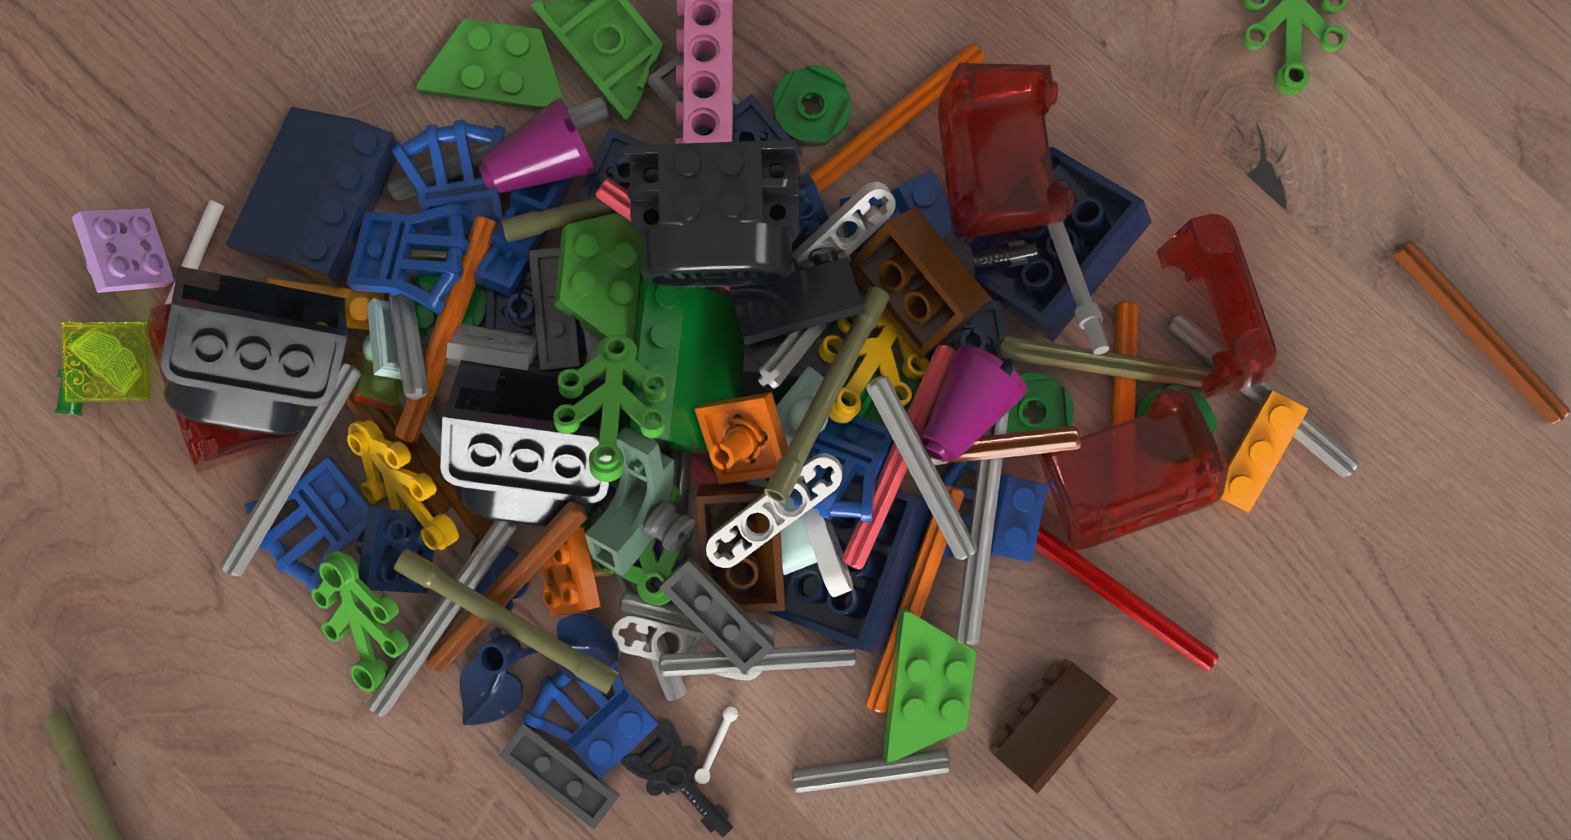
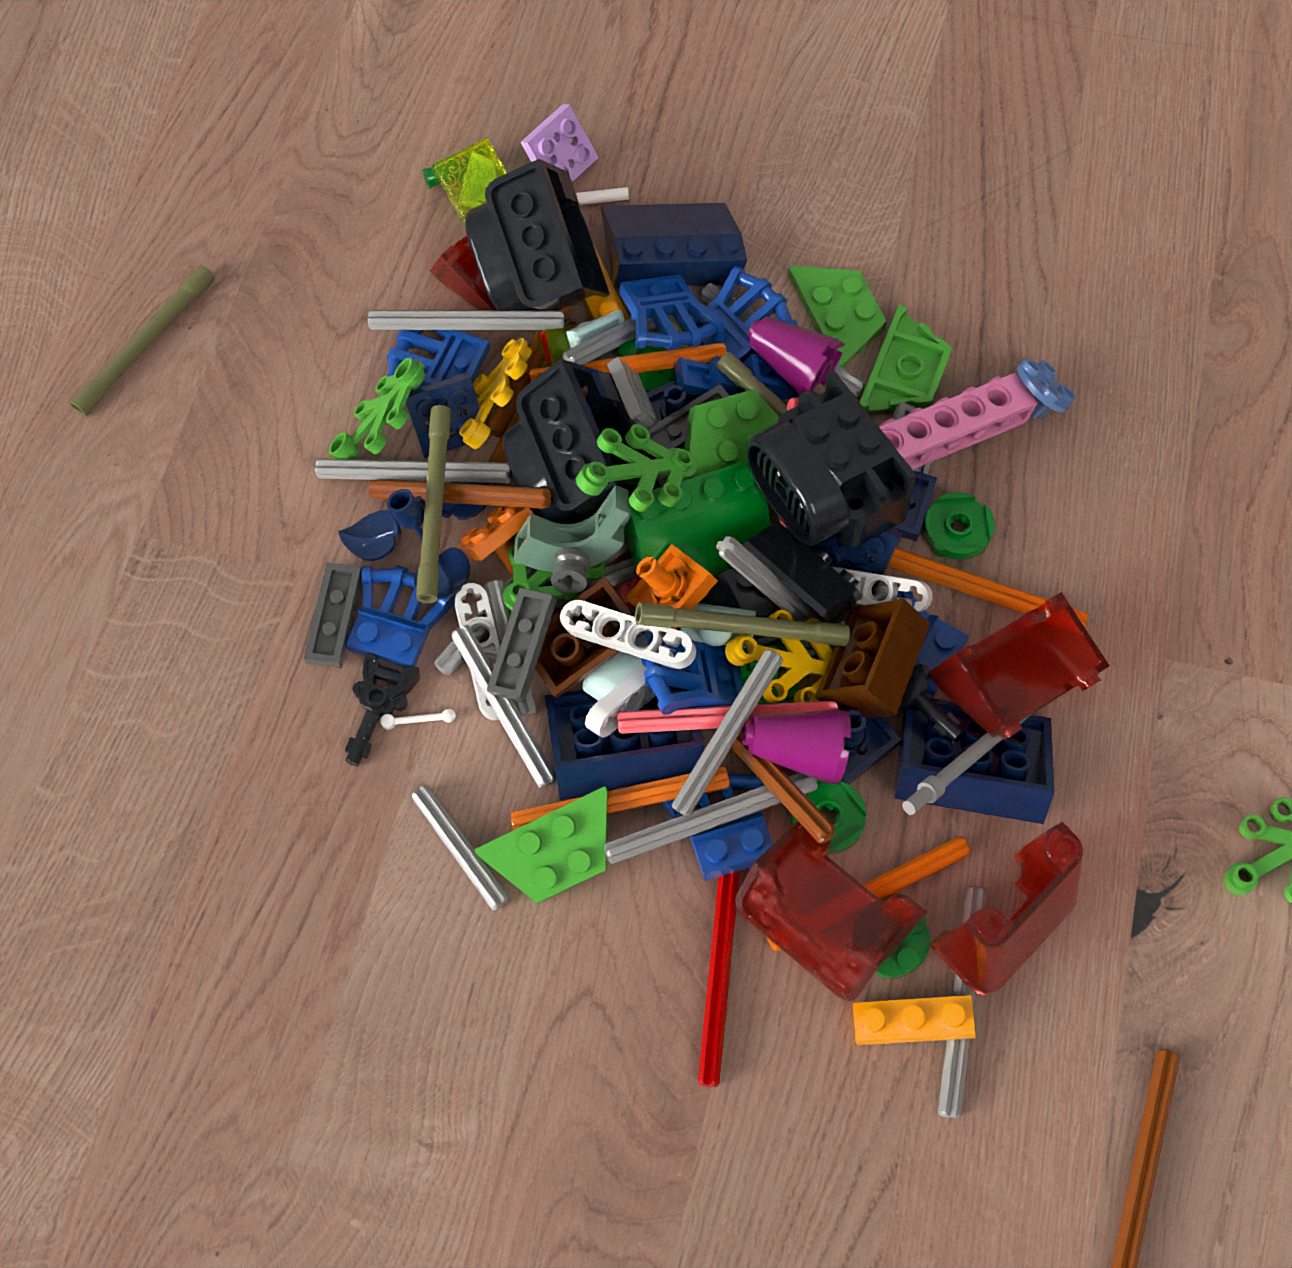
camera: 65 degrees right, 20 degrees down
reddish brown slope [989,659,1118,794] -> none
olive axle [996,336,1223,391] -> none

